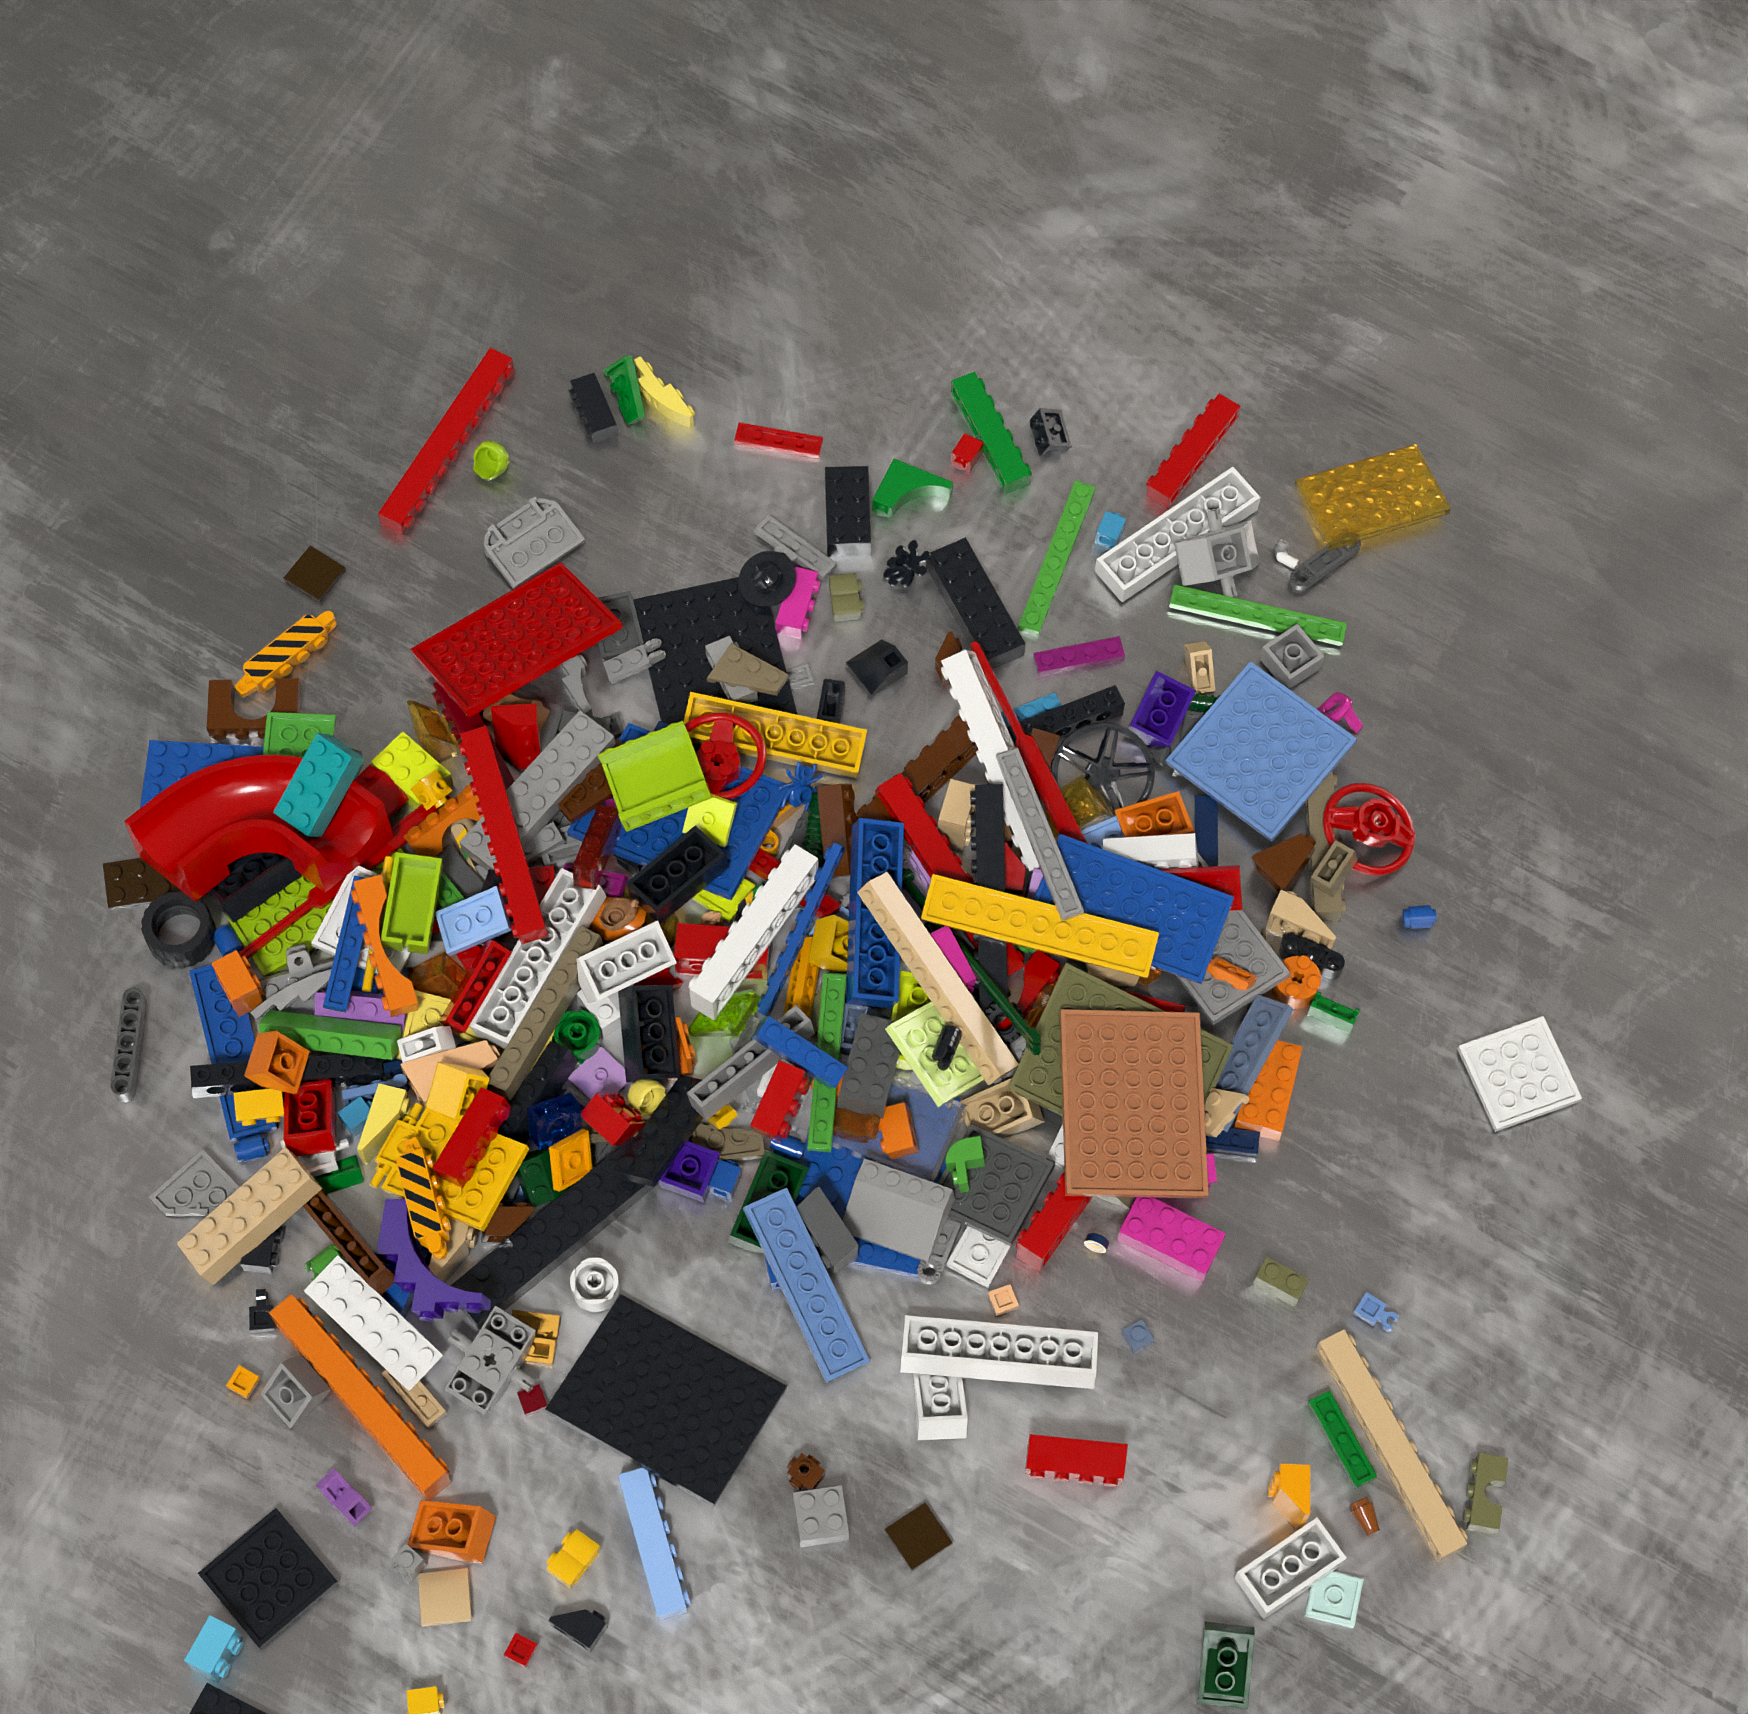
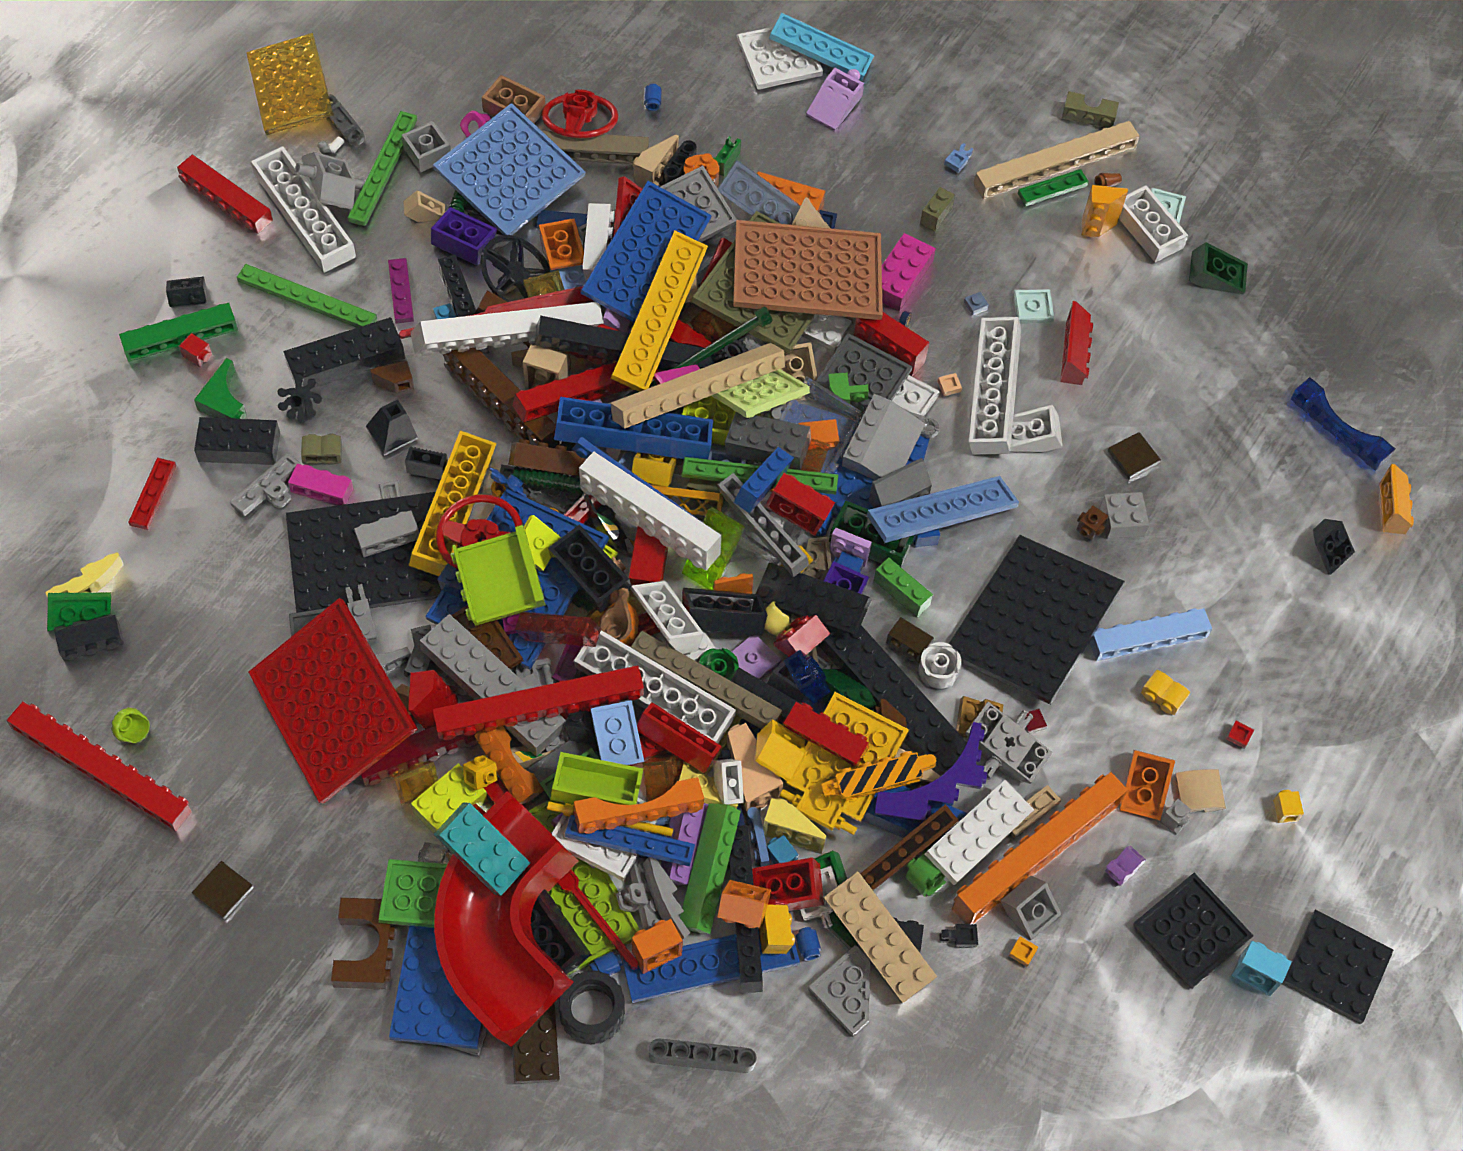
camera: 90 degrees left, 5 degrees down
light orange hinge [234,610,337,698] -> none
light grey plate [483,497,585,589] -> none
black slope [548,1609,608,1653] -> none
light orange plate [549,1129,592,1192] -> none
dark tan wing [707,644,788,696] -> none
black hat [738,551,796,608] -> none
black hinge [932,1025,962,1071] -> none
light grey tile [996,748,1084,921] -> none
dark azure brick [1095,511,1126,549] -> none
orange plate [1206,957,1257,991] -> none
reddish brown slope [1251,833,1316,893] -> none
dark tan brick [1311,840,1358,897] -> none
none -> medium nougat brick [482,75,545,124]
none -> medium azure plate [769,13,874,81]
none -> lavender slope [806,68,864,131]
none -> lavender plate [830,528,872,567]
none -> bright green brick [873,558,933,617]
none -> dark brown brick [886,617,934,663]
none -> light aqua tile [1013,290,1054,324]

